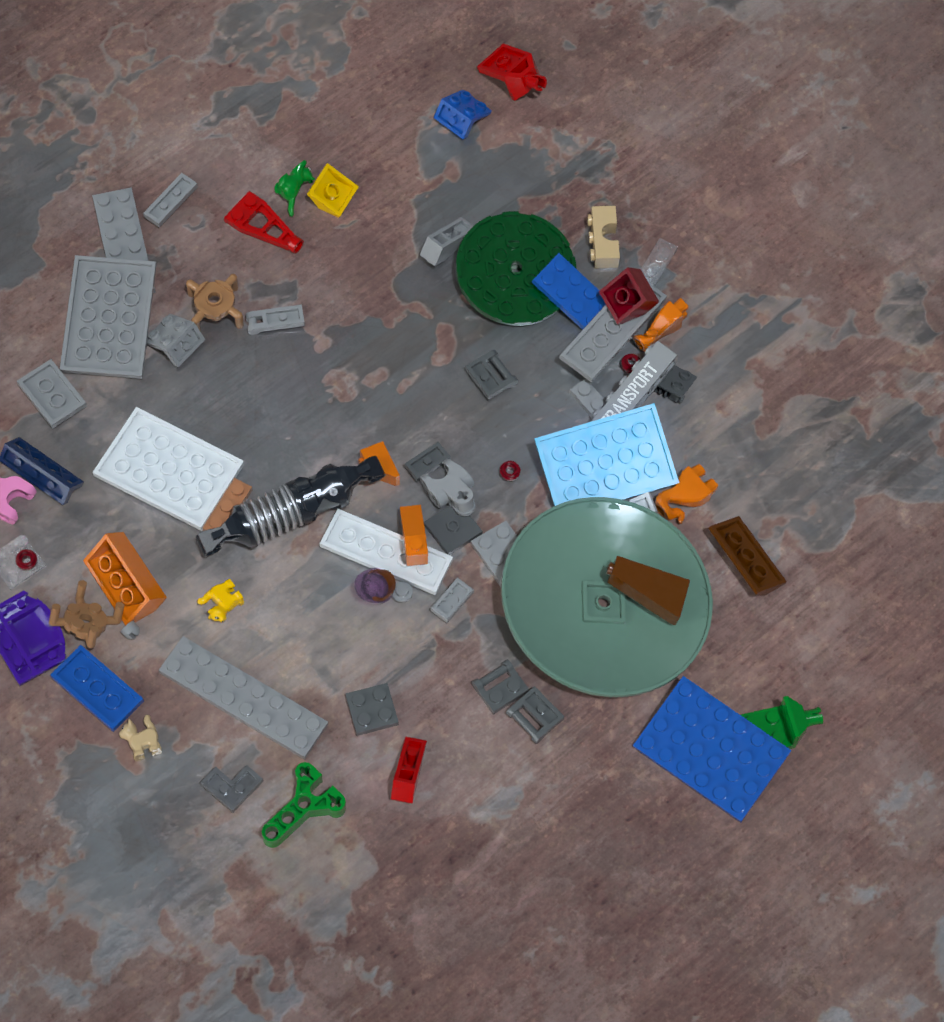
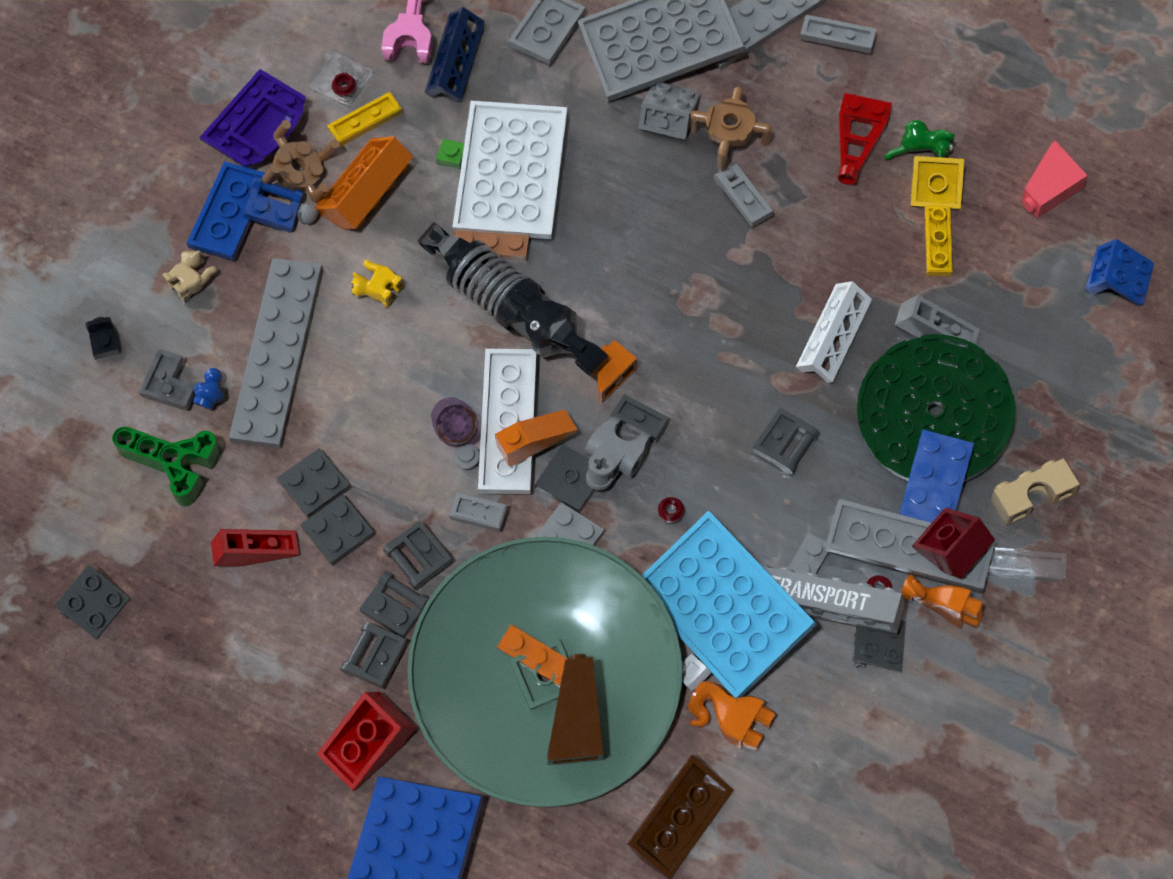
camera: 75 degrees right, 0 degrees up
none -> dark grey hinge [54,564,130,639]
none -> black bracket [85,317,120,360]
none -> blue animal [193,368,224,410]
none -> blue plate [243,175,303,233]
none -> dark grey plate [301,494,375,566]
none -> red slope [317,692,416,791]
none -> yellow tile [327,92,403,147]
none -> dark grey plate [383,520,453,590]
none -> bright green plate [436,138,465,169]
none -> orange plate [497,624,567,686]
none -> white fence [796,281,872,383]
none -> yellow tile [924,206,953,276]
none -> coral slope [1022,141,1088,218]

